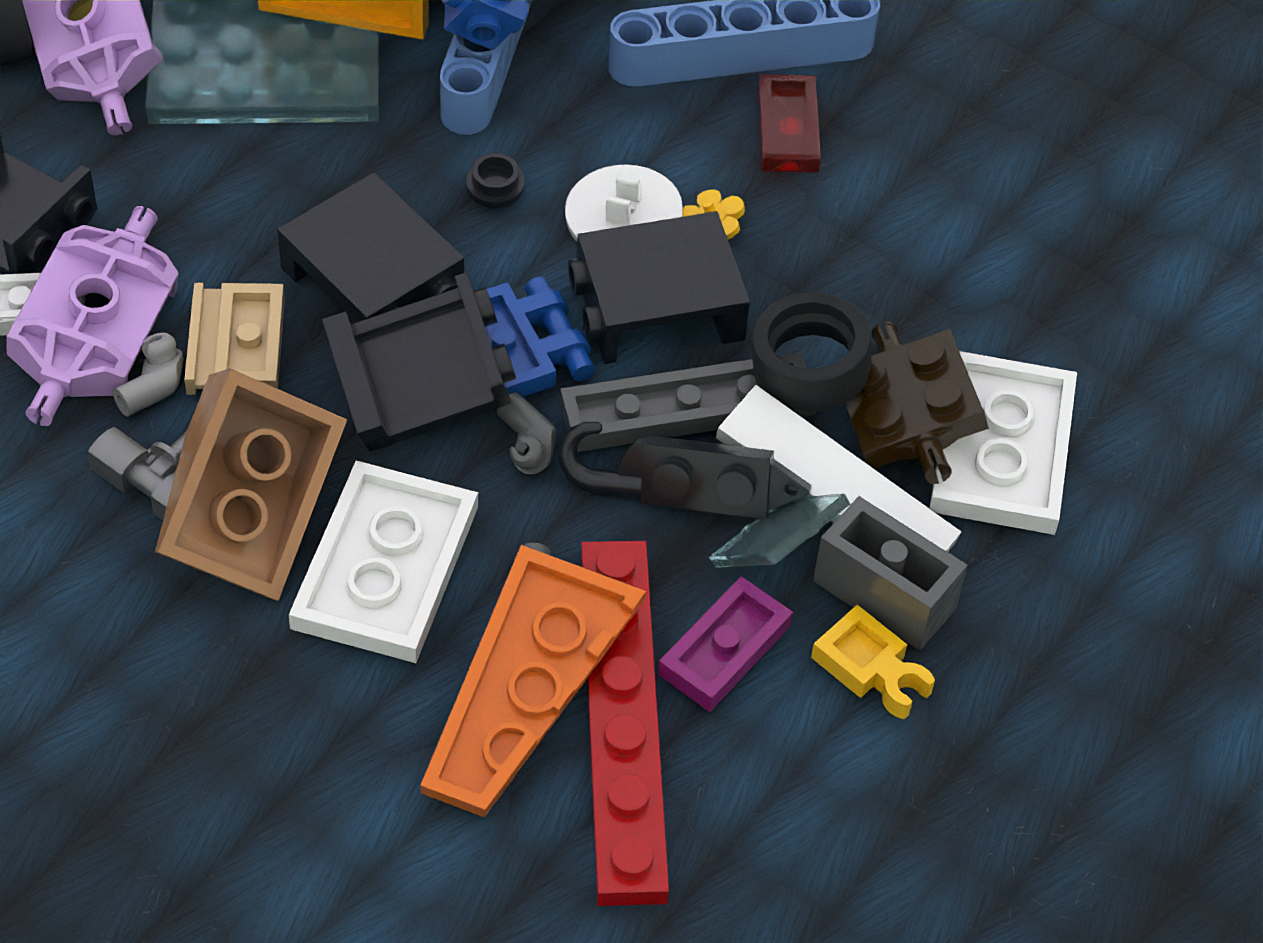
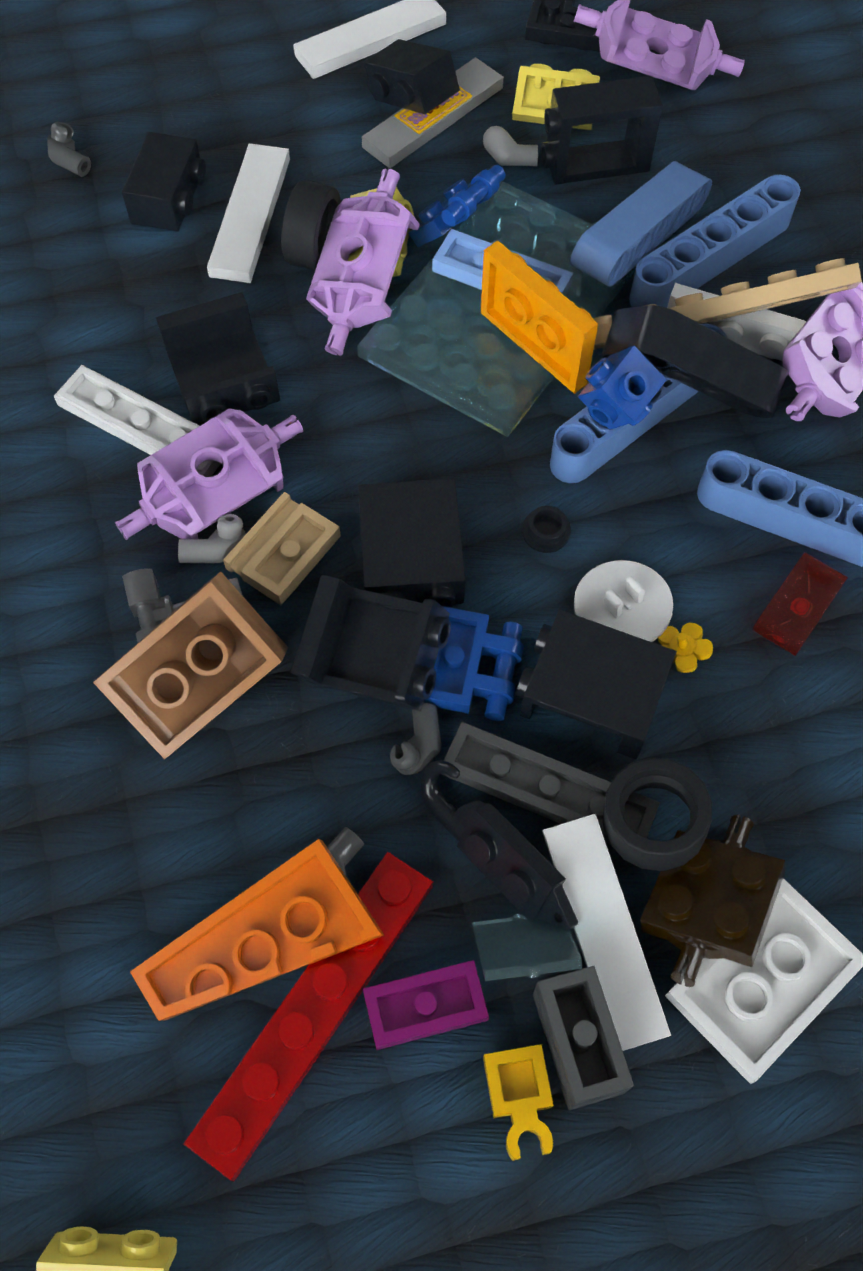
camera: 40 degrees right, 10 degrees up
white plate [289,461,478,663] -> none

